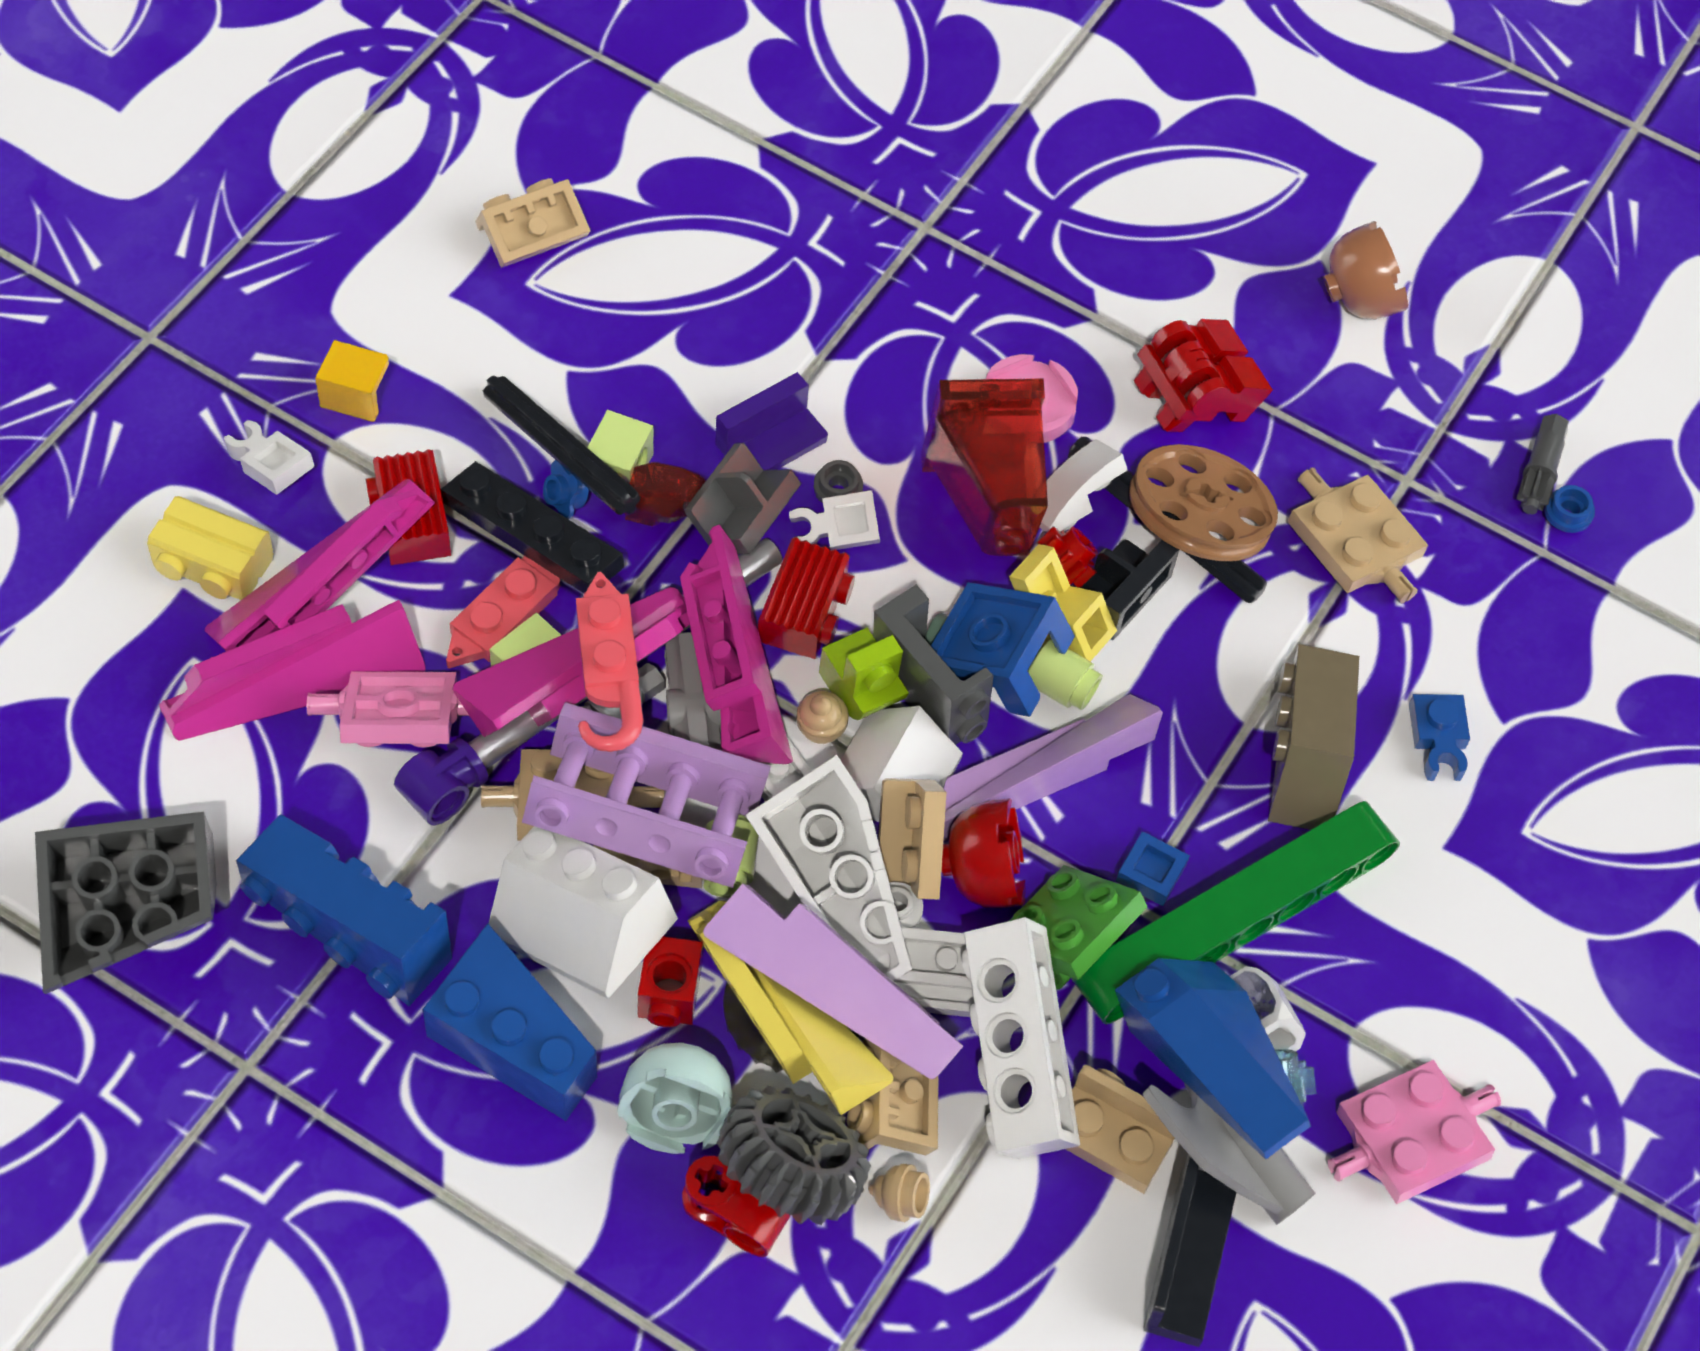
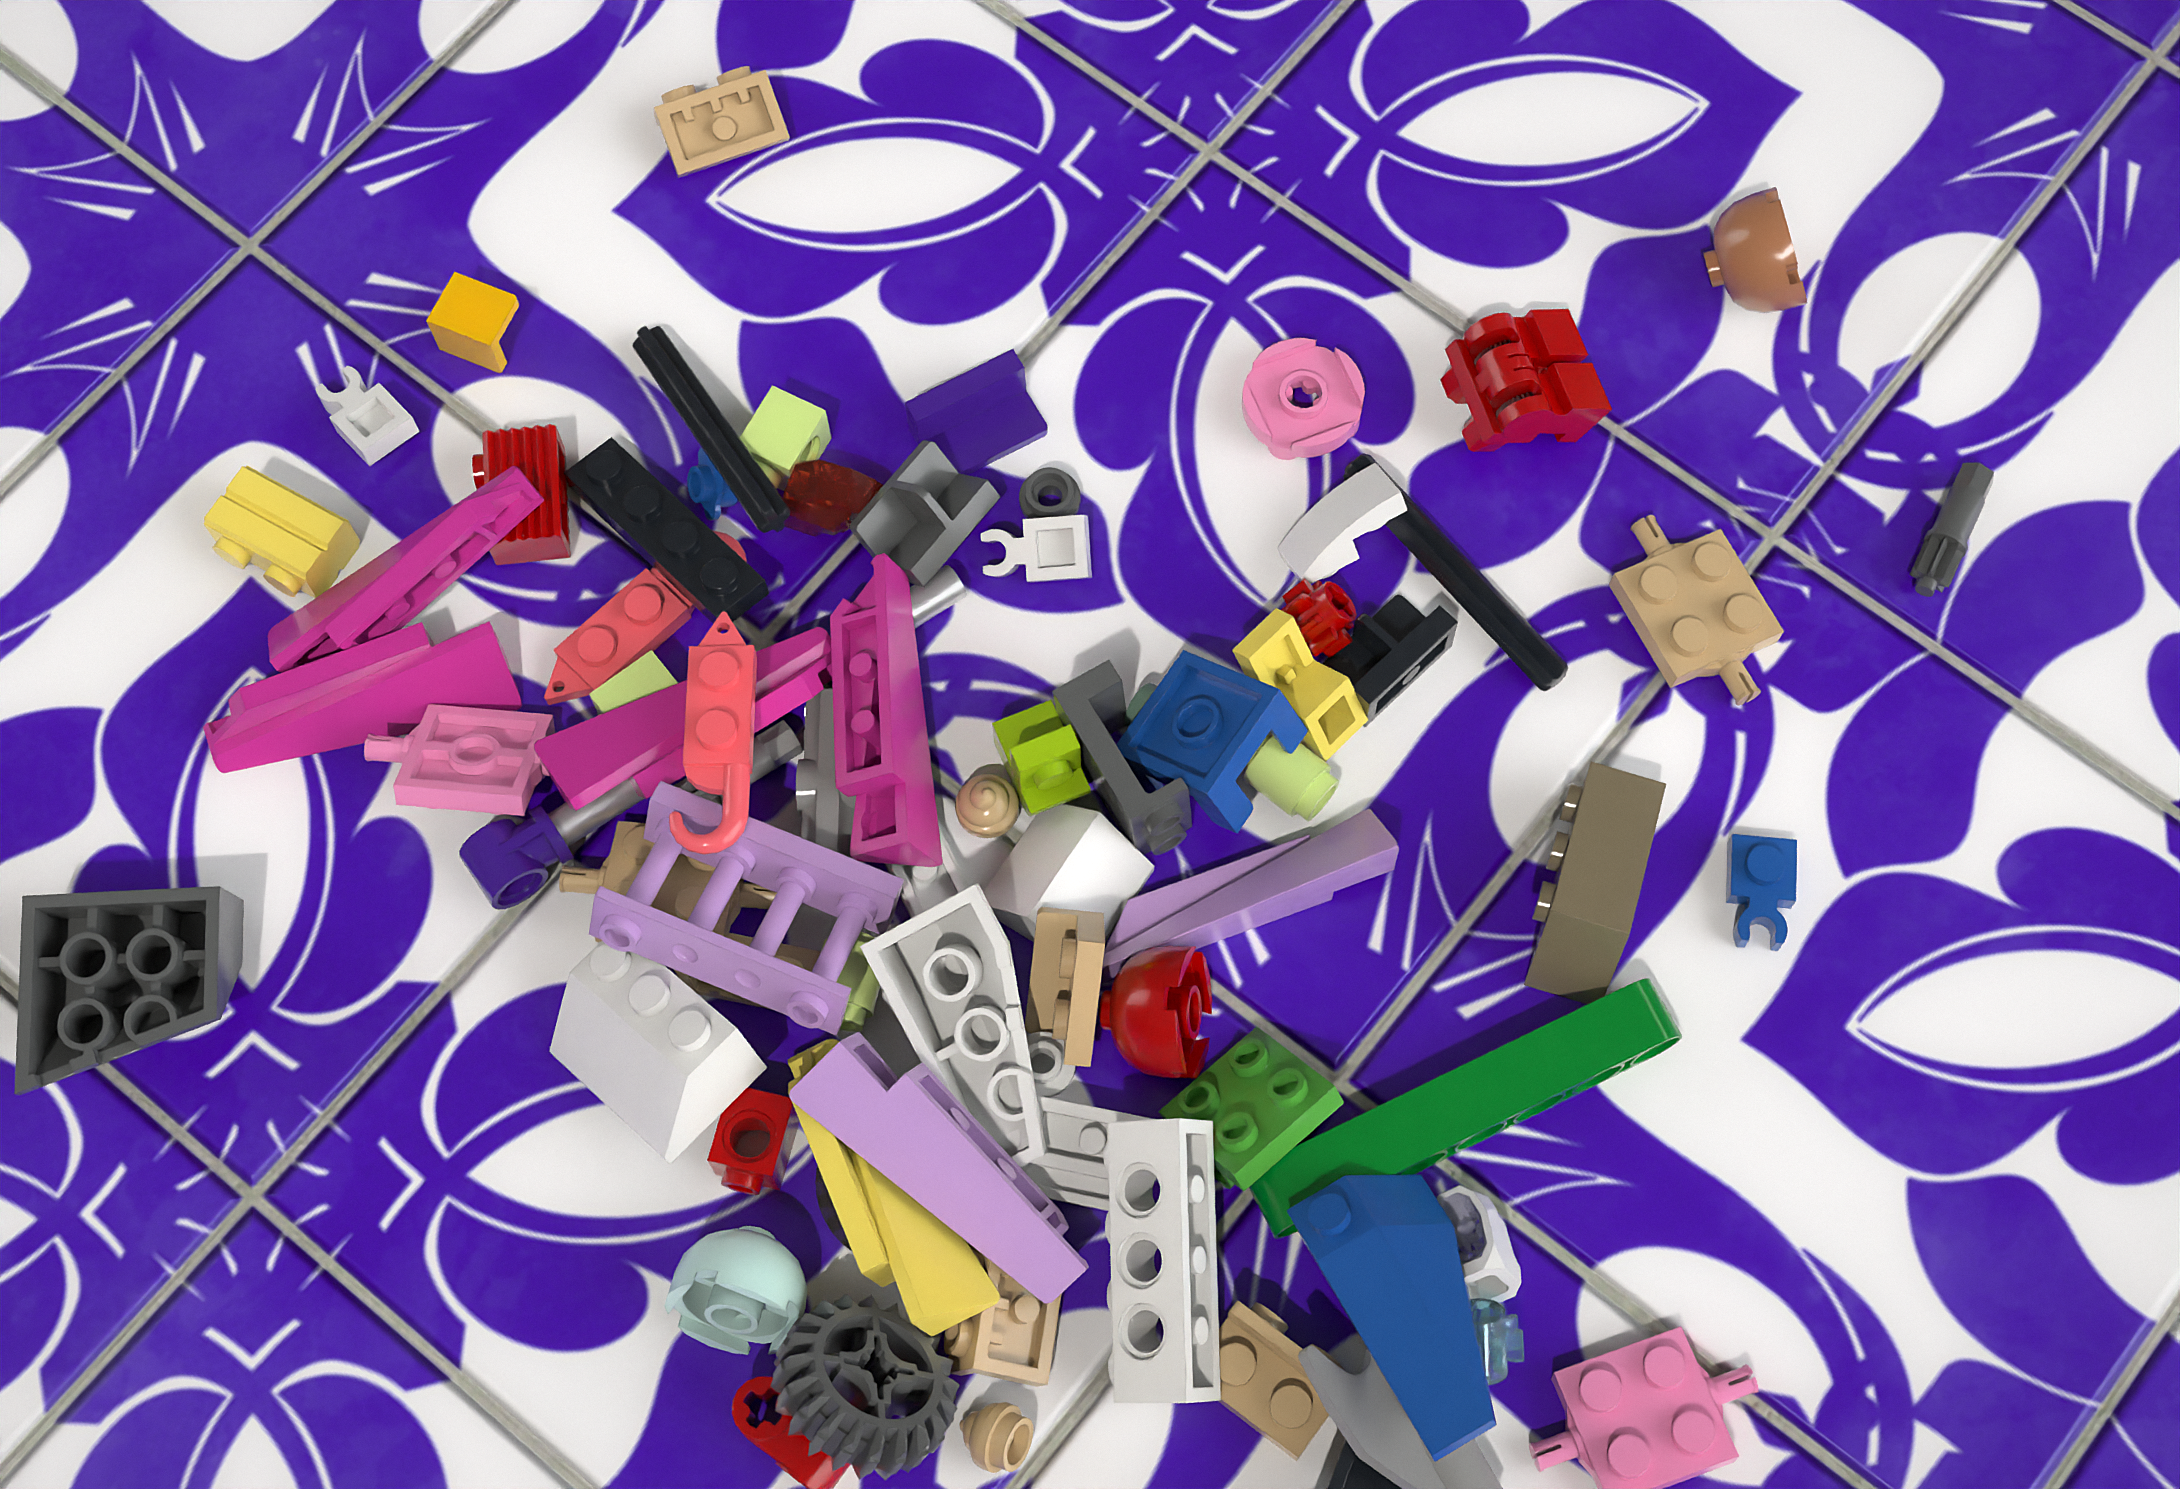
camera: 15 degrees right, 10 degrees up
blue wedge [236,814,452,1006] -> none
blue wedge [422,924,597,1121] -> none
red brick [758,537,855,660] -> none
clear red windscreen [921,378,1048,556] -> none
blue plate [1116,831,1190,906] -> none
medium nougat wedge [1129,444,1278,561] -> none
blue plate [1544,485,1595,533] -> none

